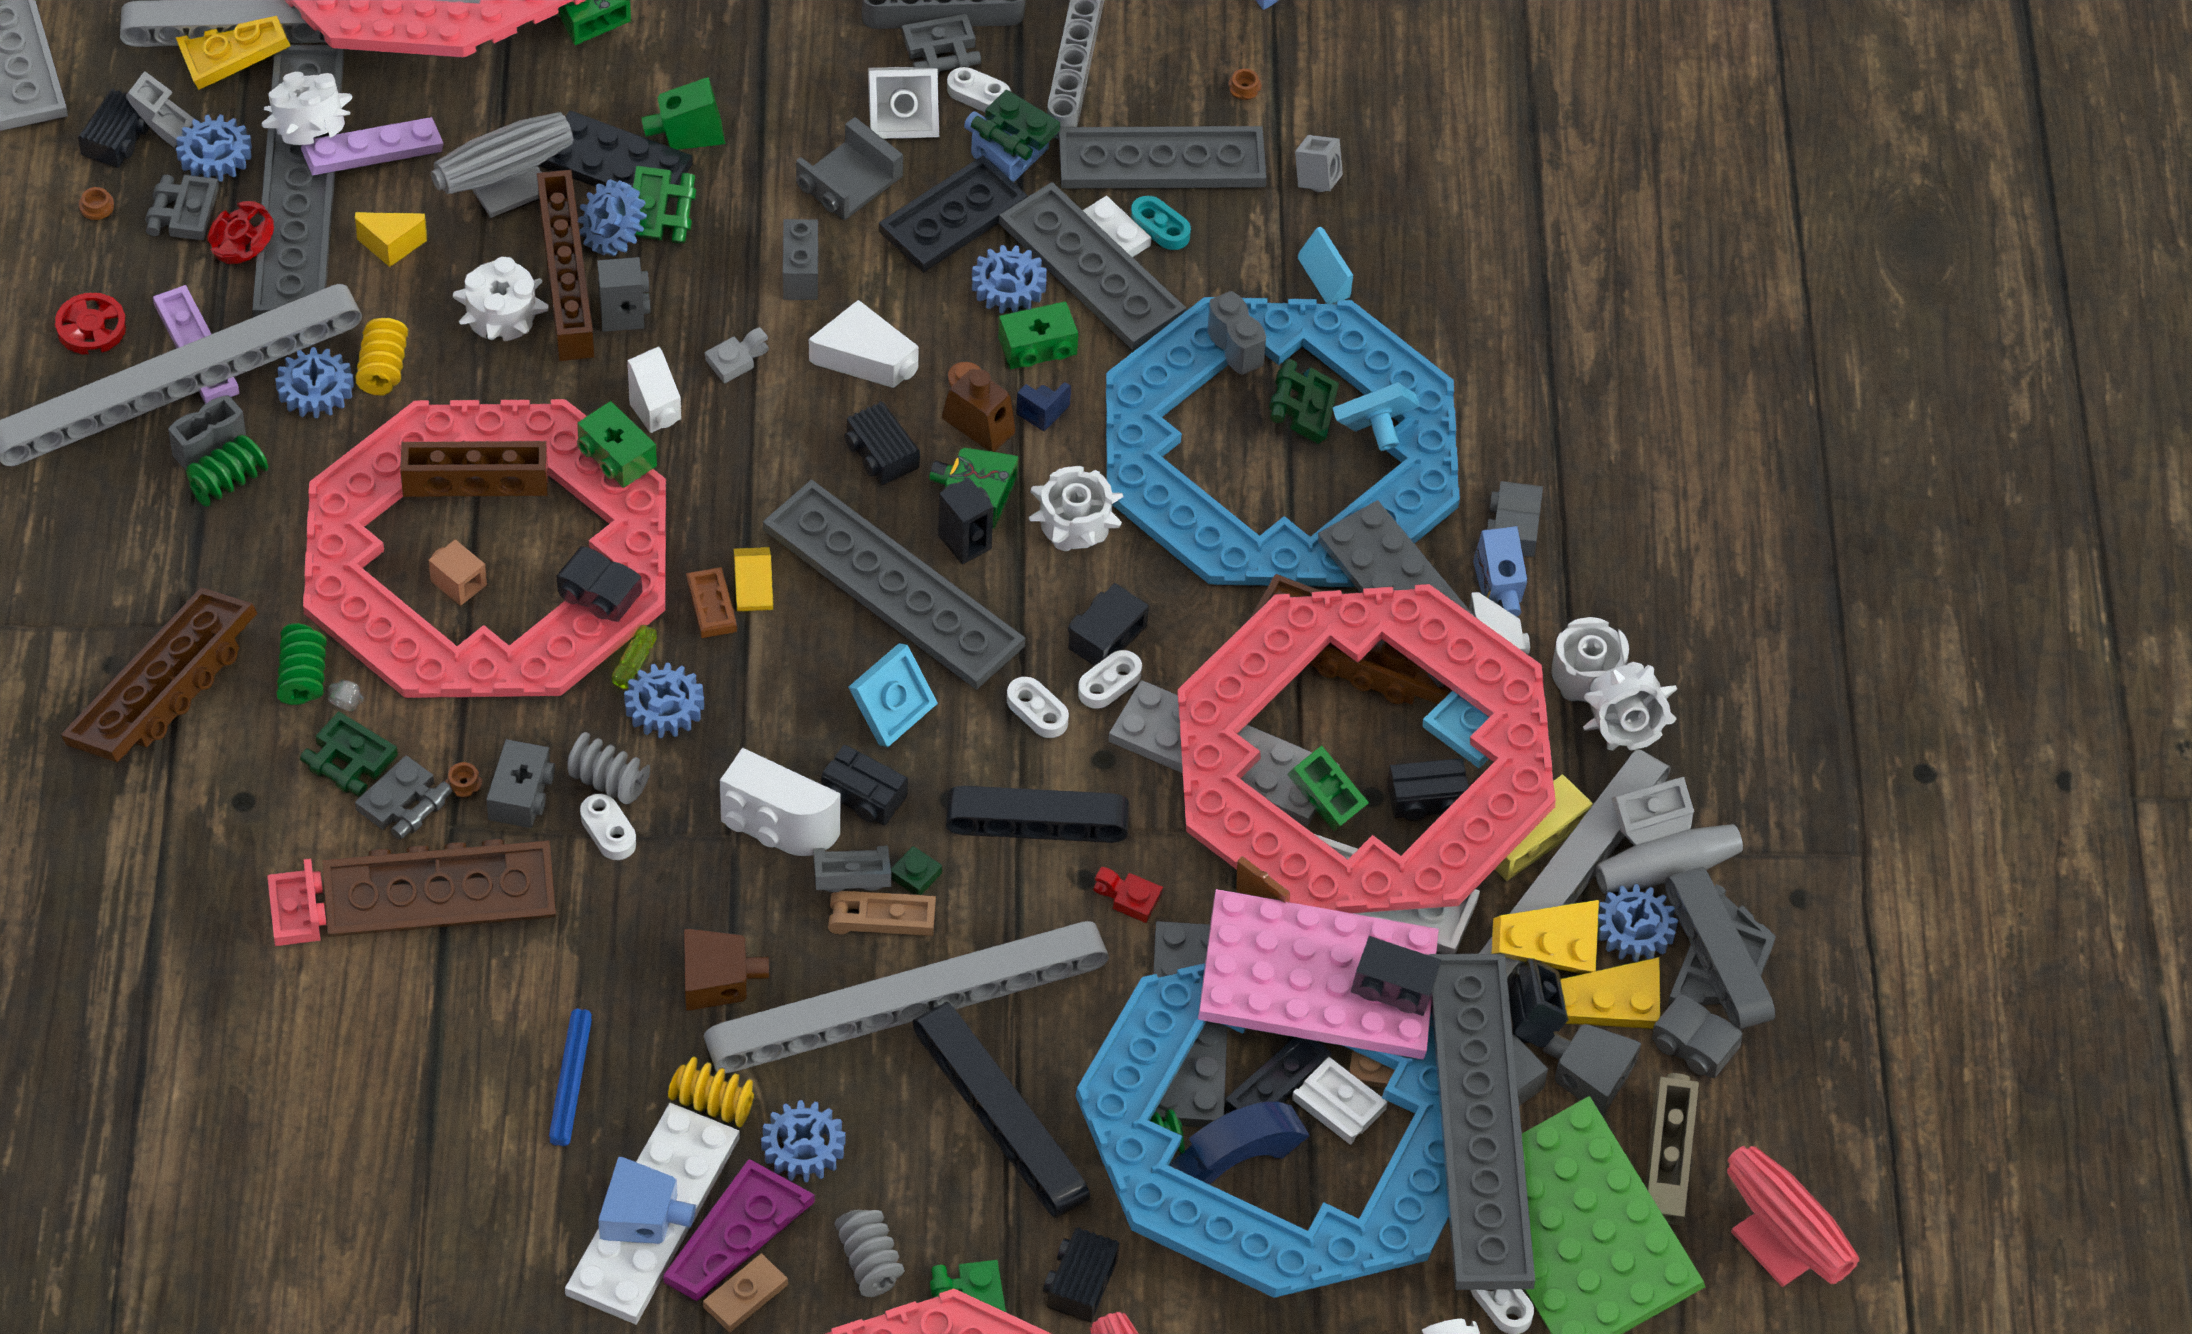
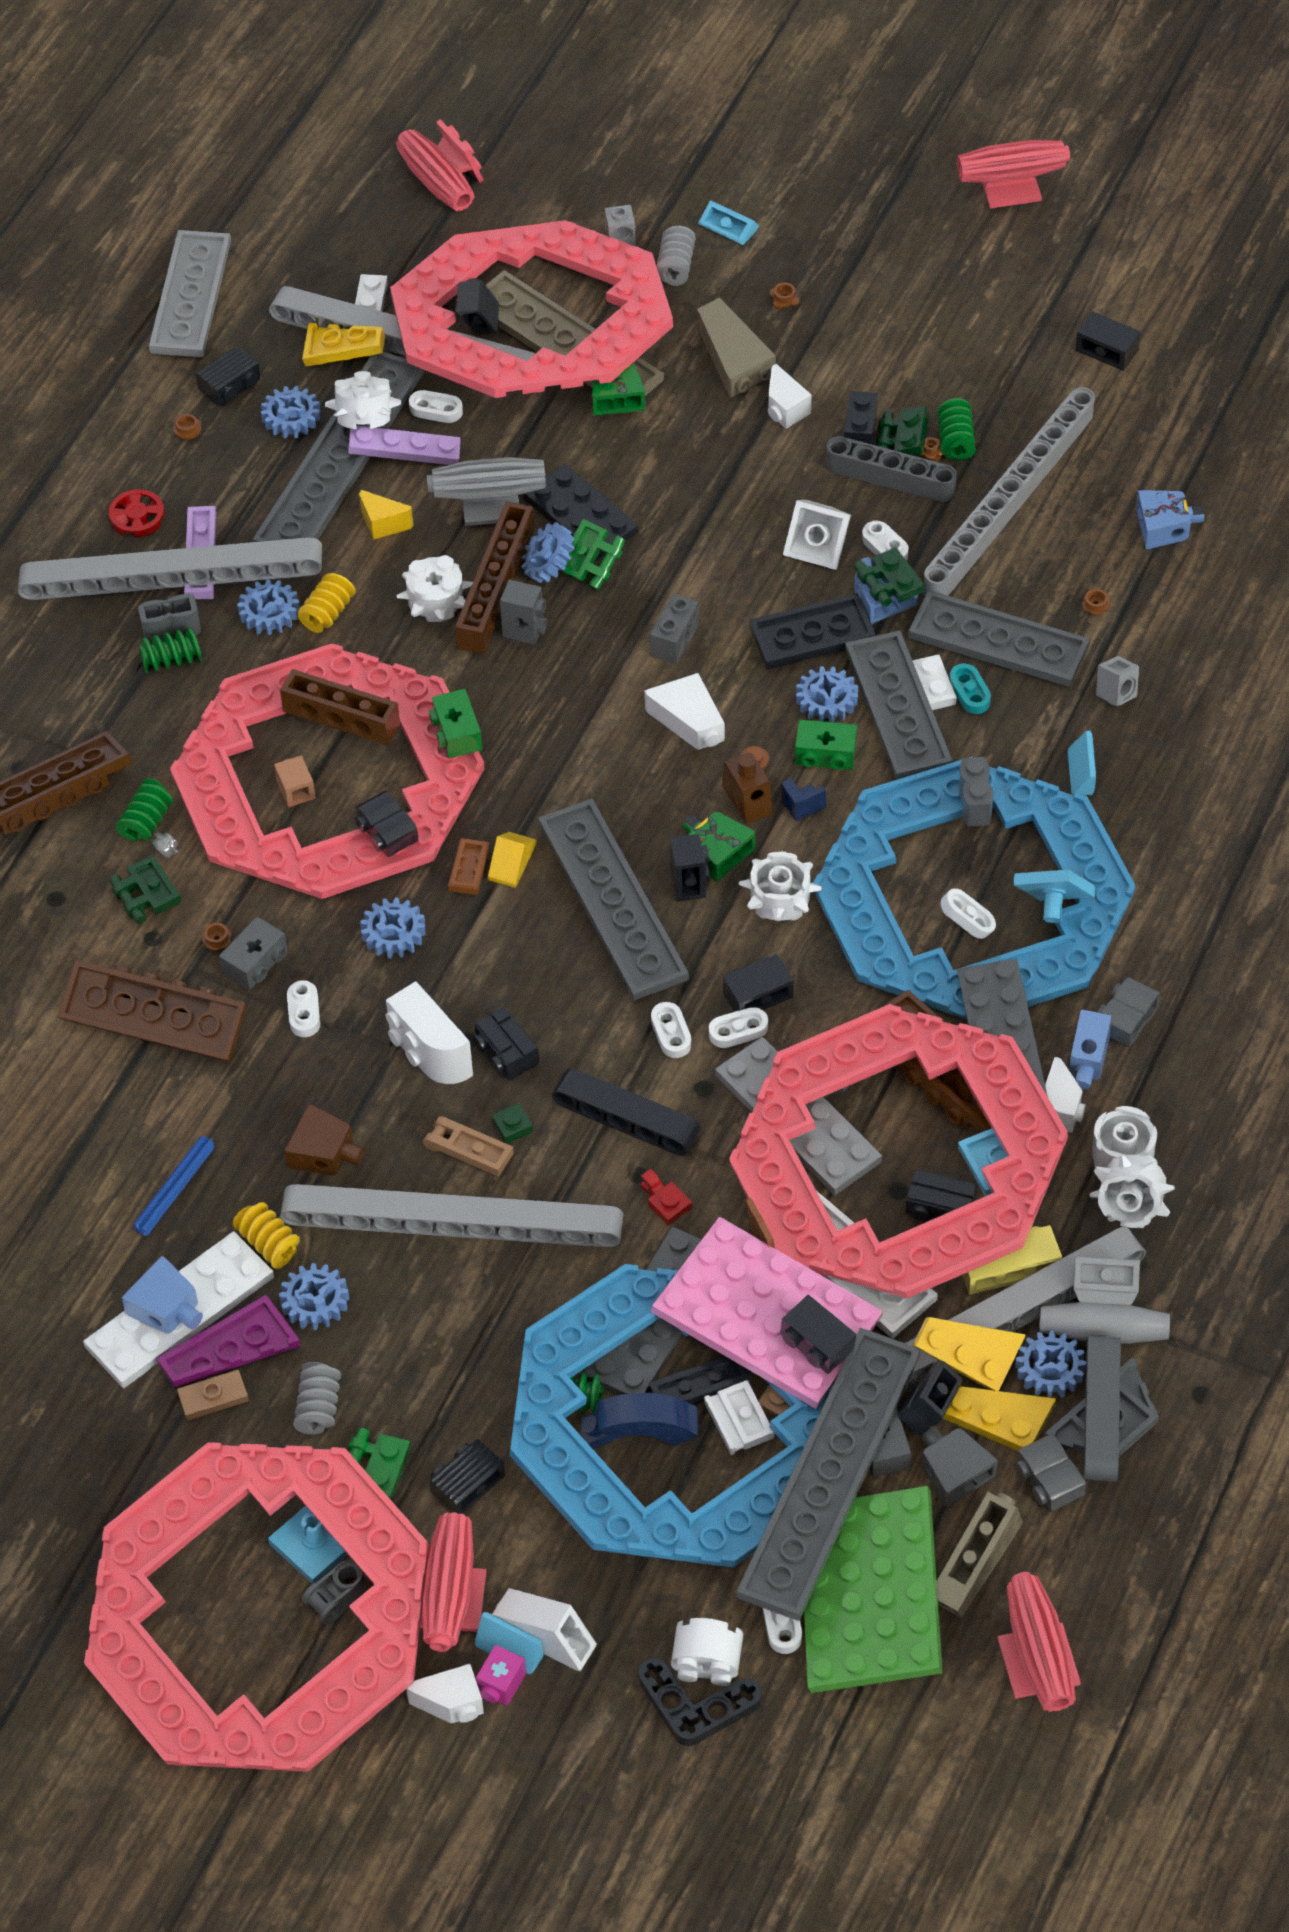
camera: 30 degrees right, 0 degrees up
light grey slope [126,71,194,148] -> none
dark grey plate [145,175,219,240] -> none
red piece [207,201,274,264] -> none
coral bracket [267,859,327,946] -> none
dark grey plate [355,755,453,840] -> none
light grey piece [568,732,650,804] -> none
clear neon green axle [612,625,657,689] -> none
white slope [628,346,681,433] -> none
green torso [642,77,726,150] -> none
light grey plate [705,327,769,384] -> none
dark grey panel [796,117,903,221] -> none
dark grey plate [813,846,891,892] -> none
black brick [844,401,920,485] -> none
medium azure tile [848,643,938,747] -> none
dark grey plate [902,14,981,75] -> none
black beam [912,1002,1090,1218] -> none
dark green plate [1269,359,1339,444] -> none
green brick [1287,745,1369,832] -> none
none -> white plate [409,390,463,423]
none -> white plate [941,889,996,939]

